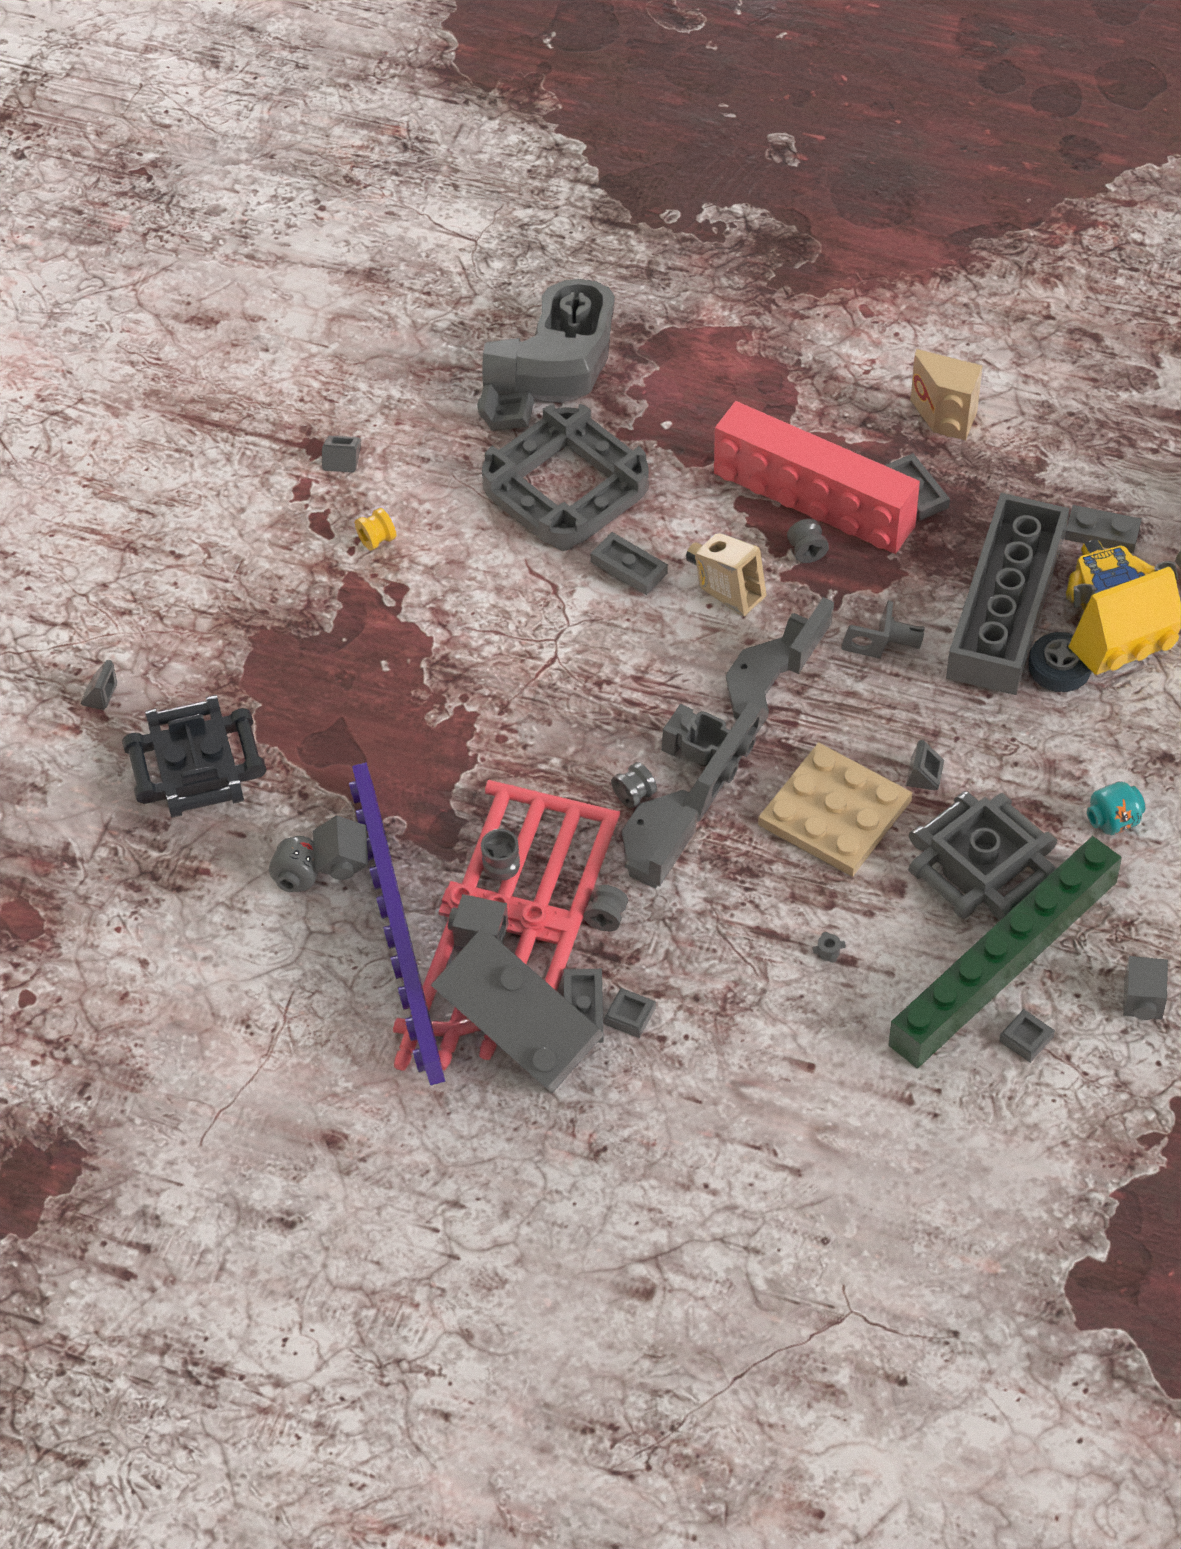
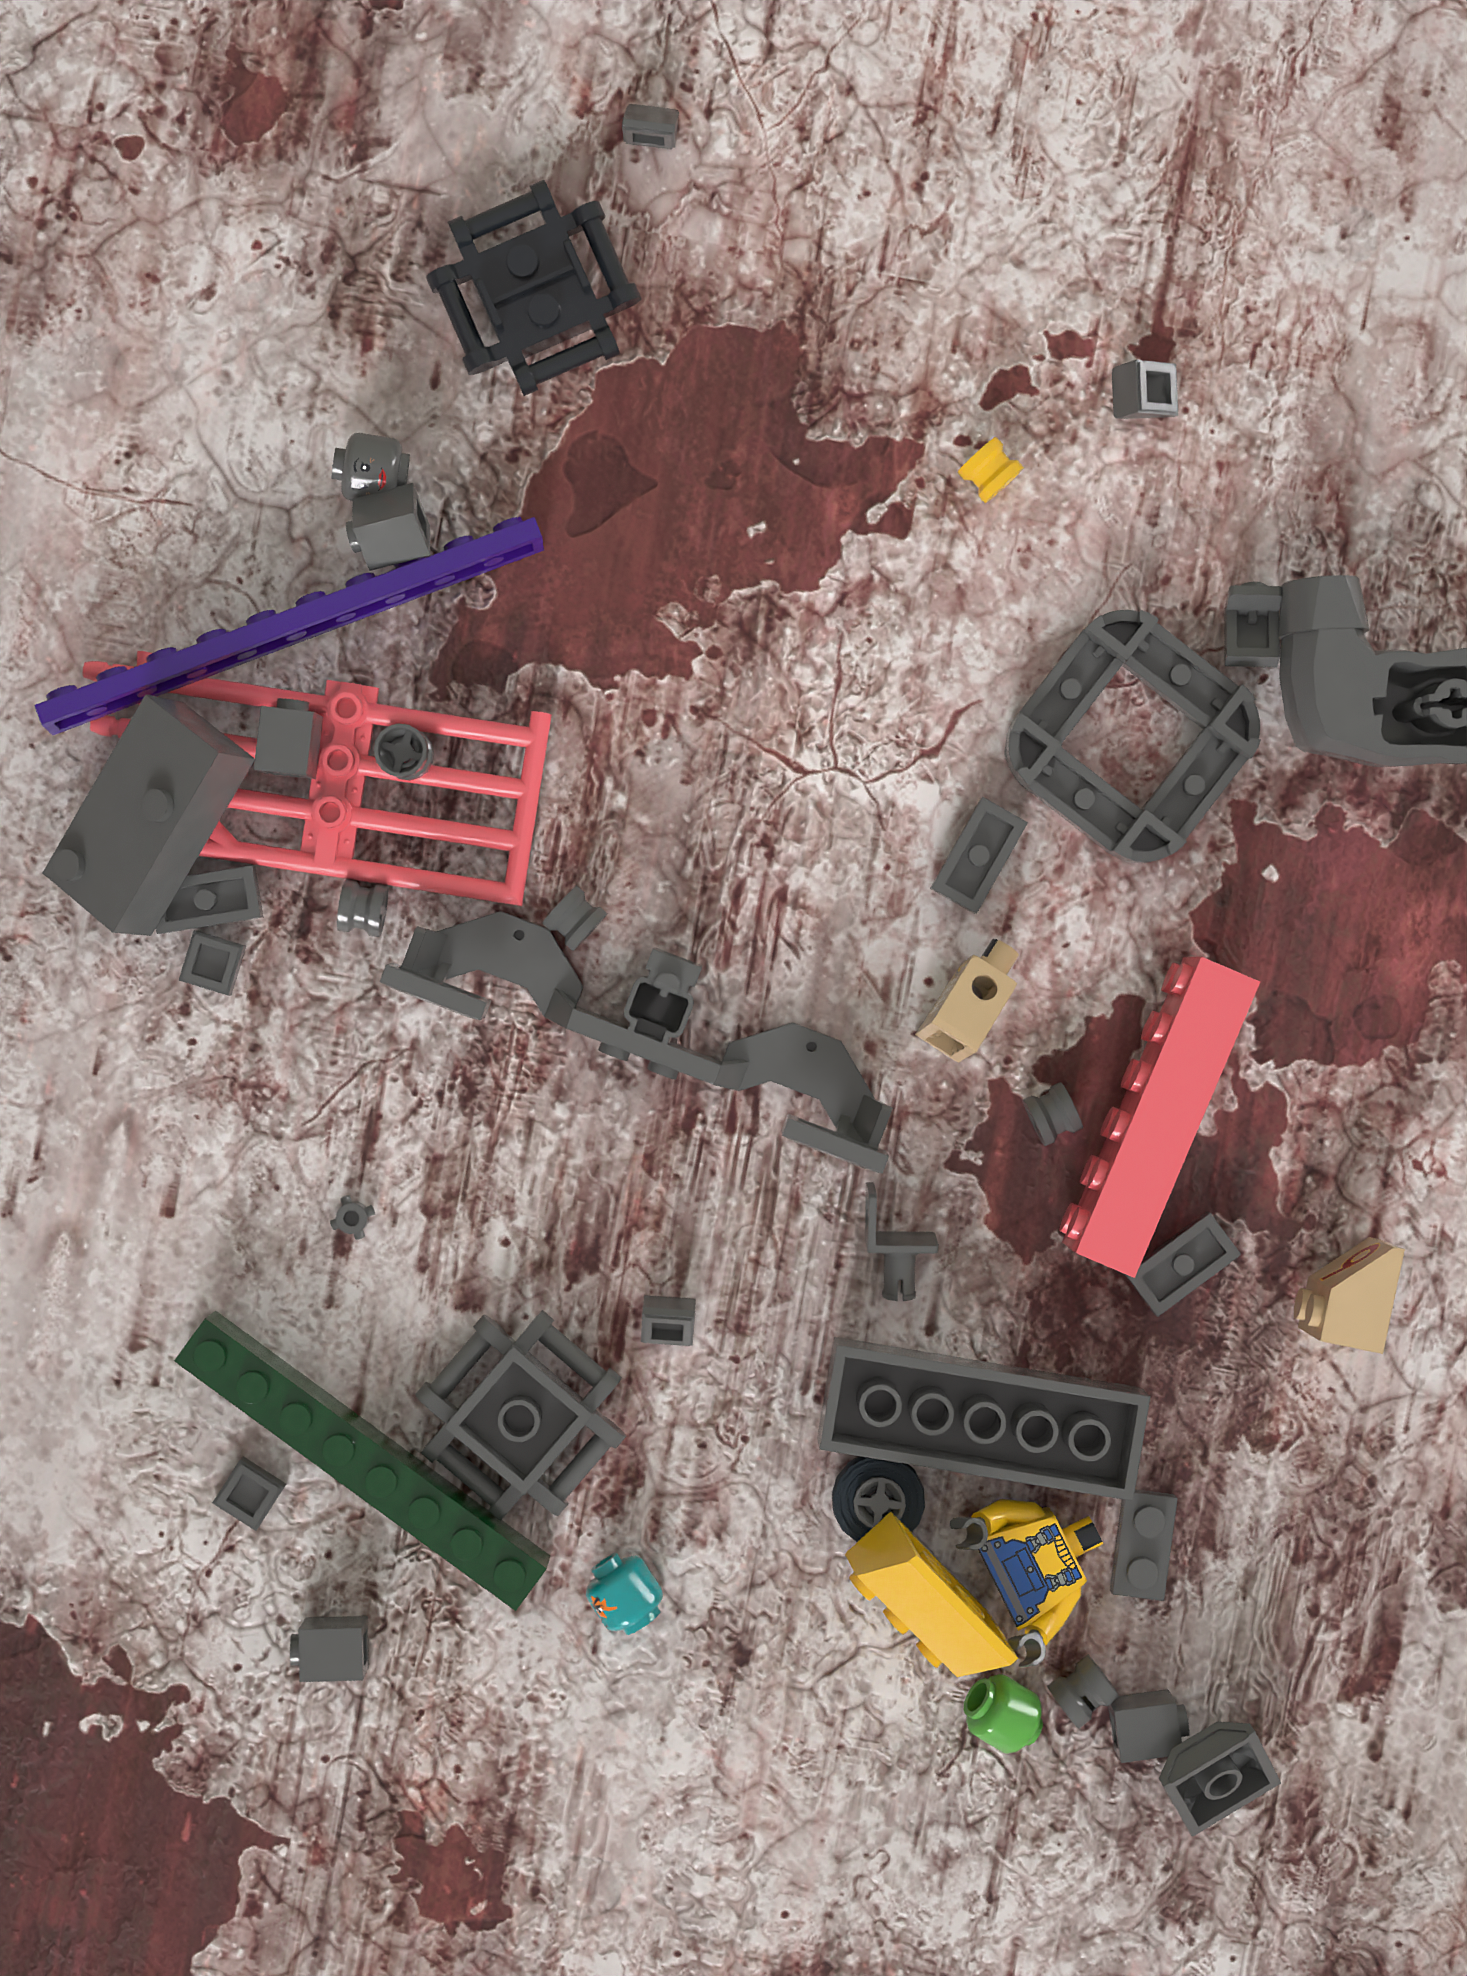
camera: 85 degrees right, 35 degrees up
tan plate [758,742,912,877] -> none

